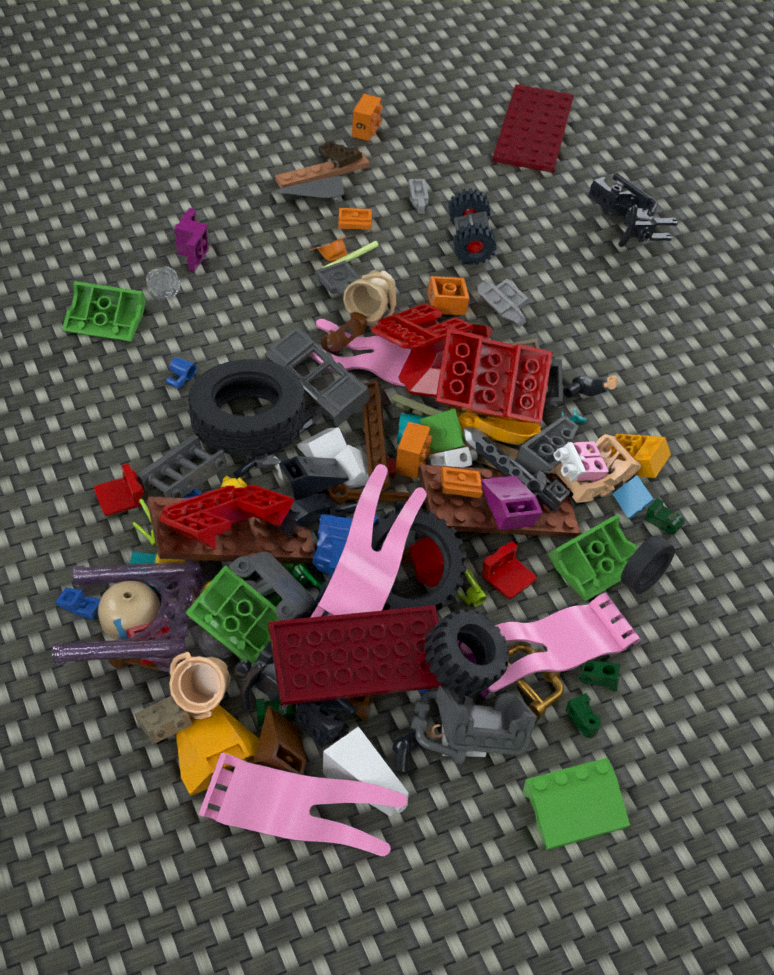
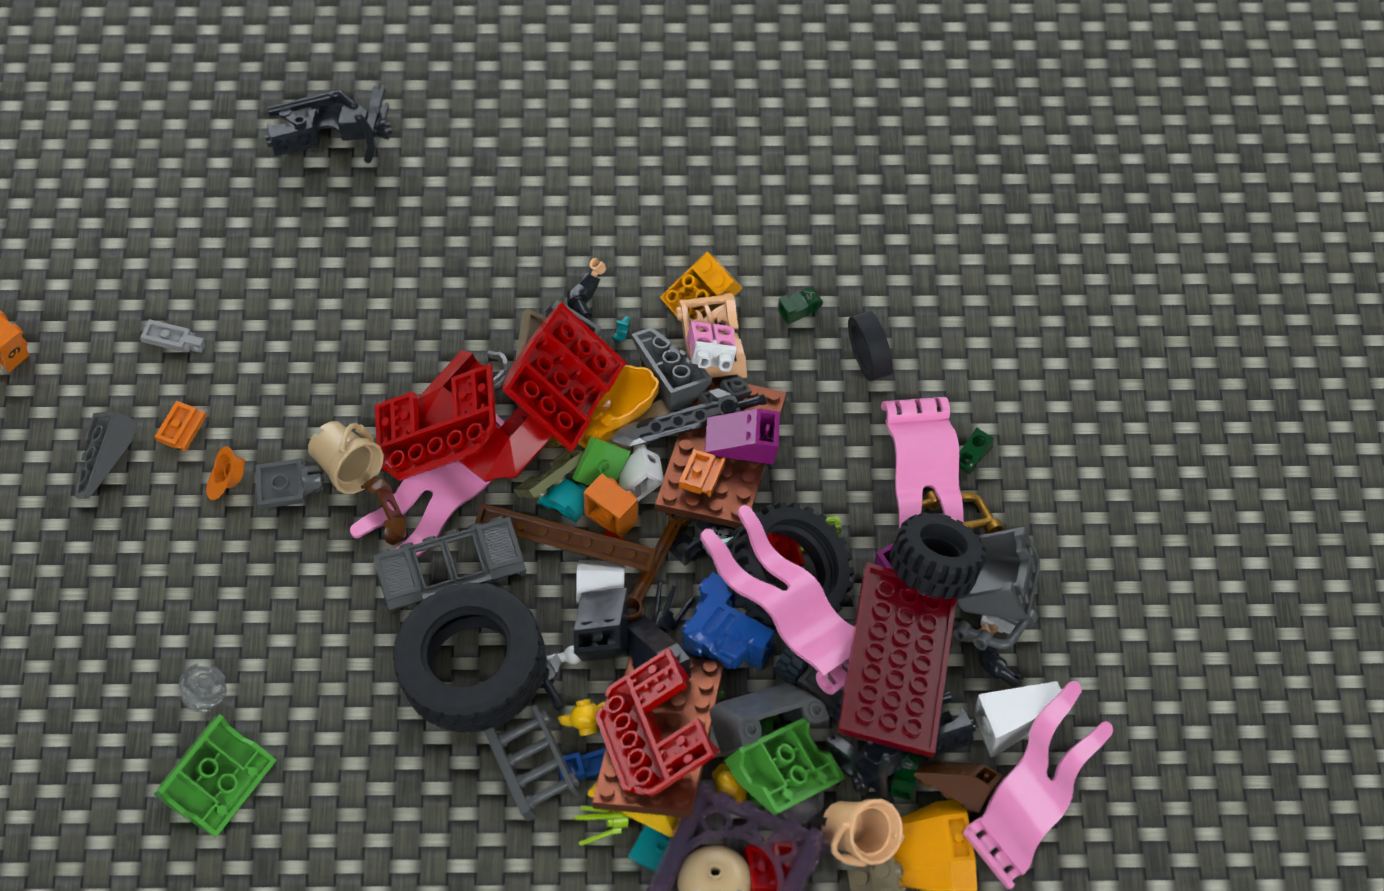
camera: 65 degrees left, 10 degrees up
red bracket [94,463,144,516] -> none
blue piece [166,357,197,389] -> none
magenta bracket [174,208,209,271] -> none
nougat plate [275,153,369,188] -> none
green plant [291,564,322,590] -> none
white slope [297,427,347,458] -> none
dark brown wing [319,141,363,168] -> none
yellowish green bar [322,241,379,268] -> none
orange brick [427,276,469,316] -> none
black plate [448,188,497,265] -> none
light grey plate [477,279,529,327] -> none
red bracket [481,541,536,599] -> none
dark red plate [492,84,574,173] -> none
bright green piece [523,757,630,850] -> none
bright green piece [548,514,638,601] -> none
dark green leg [565,693,601,738] -> none
dark azure piece [613,475,654,519] -> none

